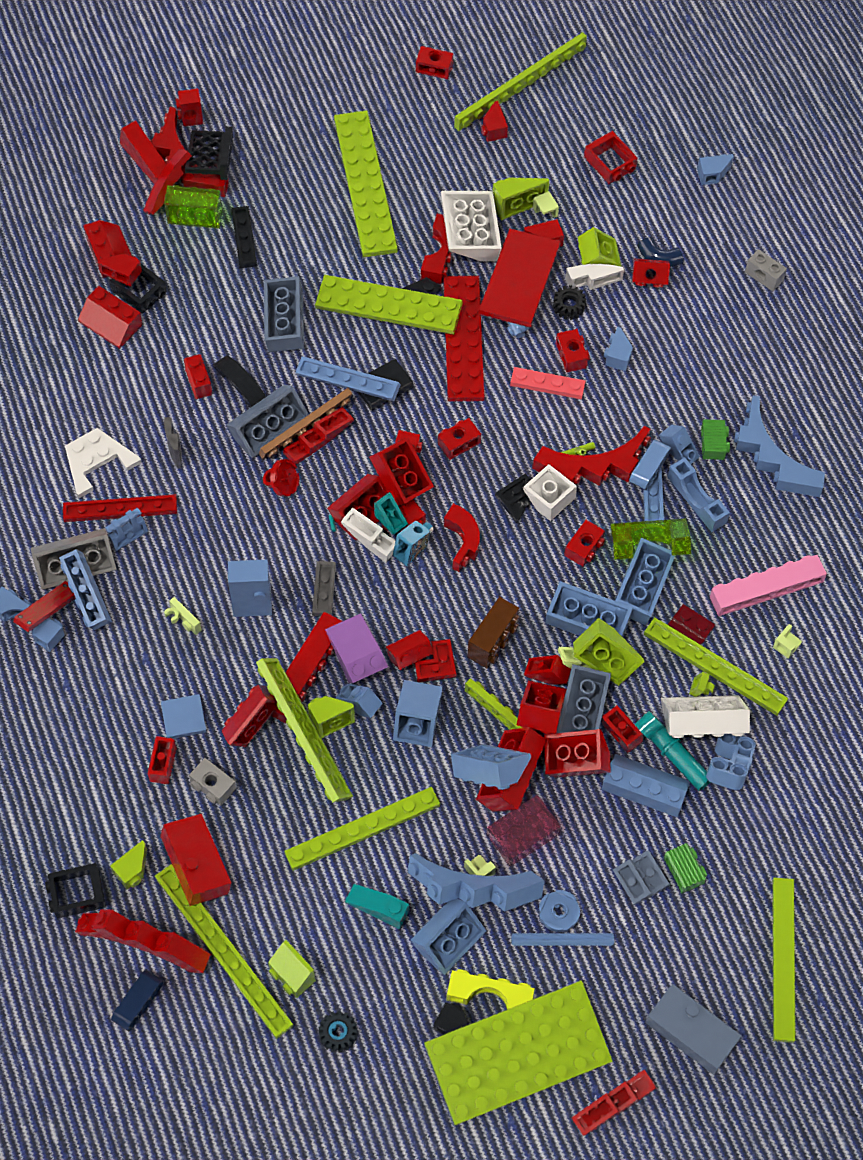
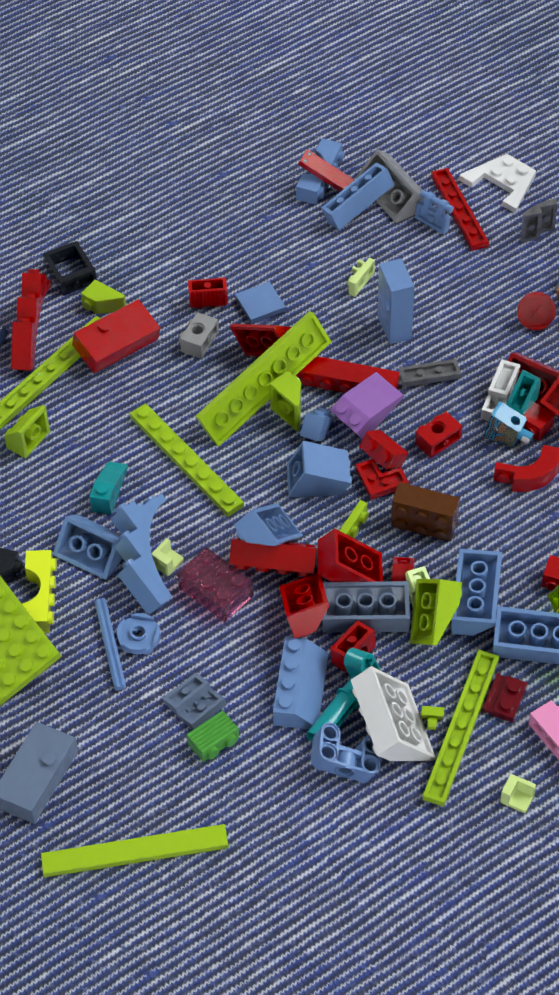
camera: 80 degrees right, 10 degrees down
none -> red brick [415,411,462,458]

